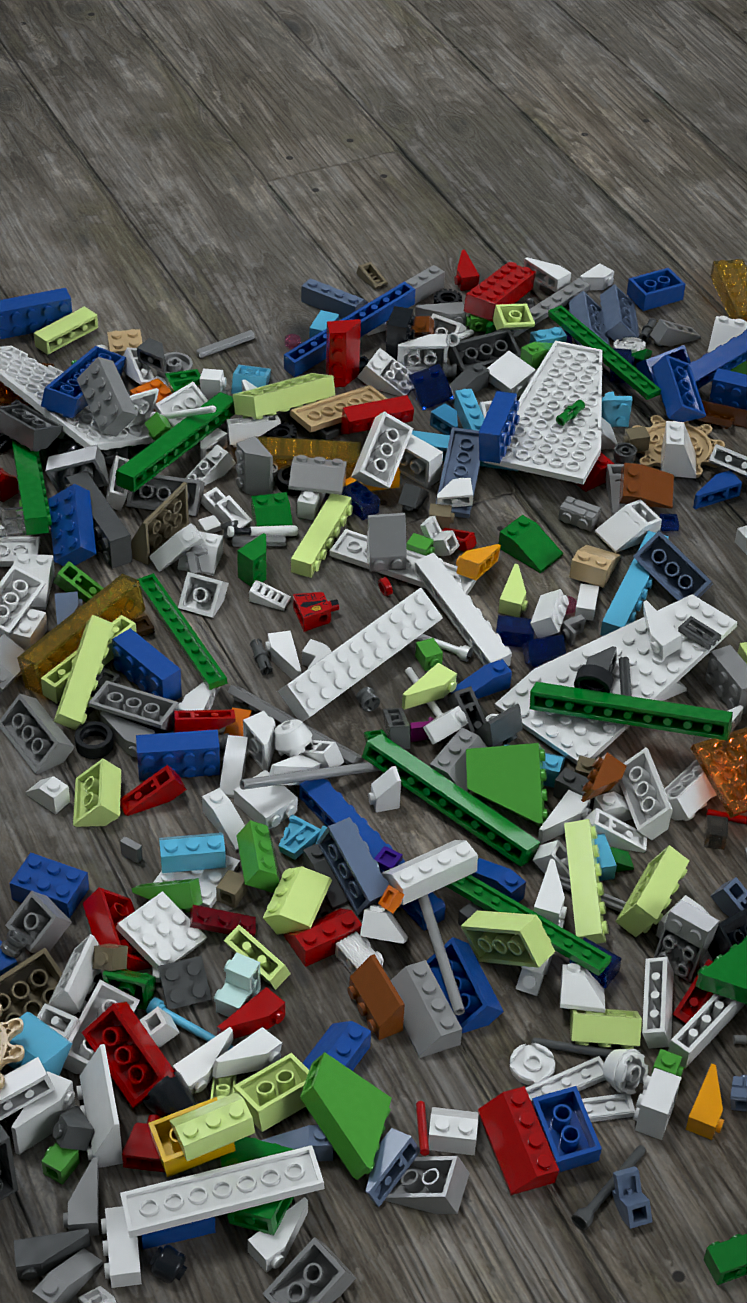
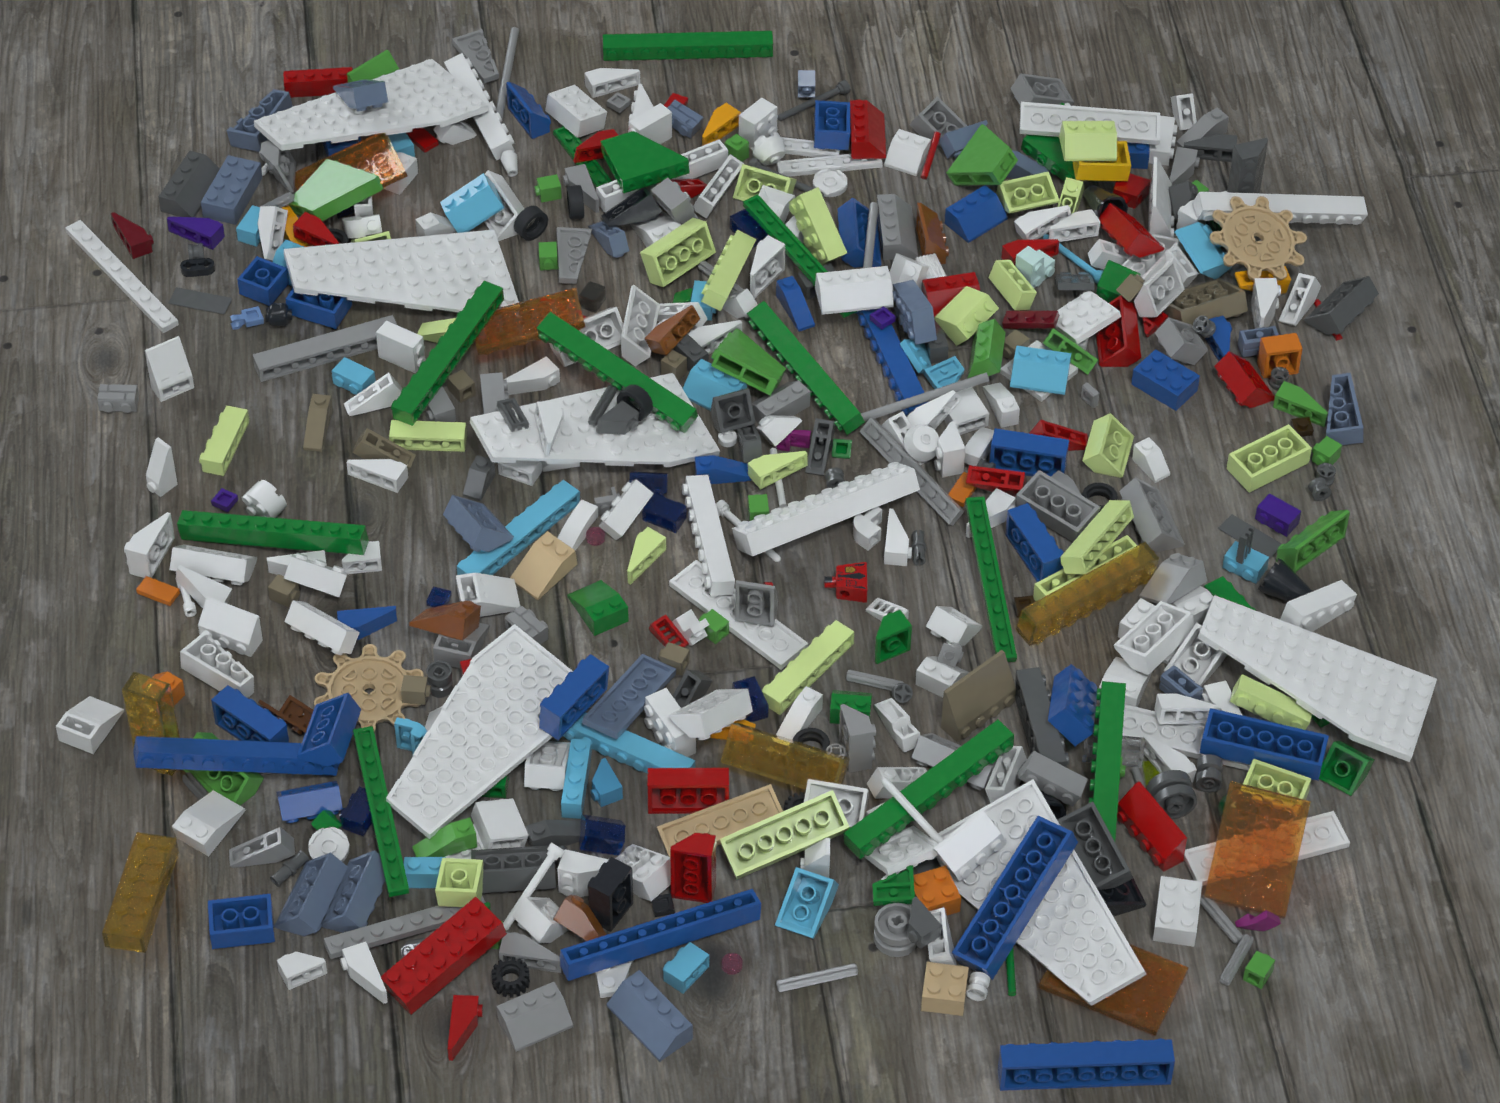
camera: 160 degrees left, 5 degrees up
yellowish green brick [34,306,98,355] -> none
bright green slope [54,561,113,610] -> none
sand blue slope [55,592,83,646] -> none
light grey brick [77,357,138,437] -> none
bright green brick [144,412,173,441] -> none
white slope [149,523,205,572] -> none
white tile [198,515,222,533] -> none
white slope [200,369,228,399] -> none
white piece [227,525,298,537] -> none
light grey slope [288,455,347,495] -> none
dark tan slope [356,262,388,289] -> none
white slope [368,766,401,812] -> none
orange plate [378,885,405,914] -> none
white slope [437,478,473,507] -> none
light orange slope [456,544,501,580] -> none
green pin [556,399,585,426] -> none
white slope [661,421,696,478] -> none

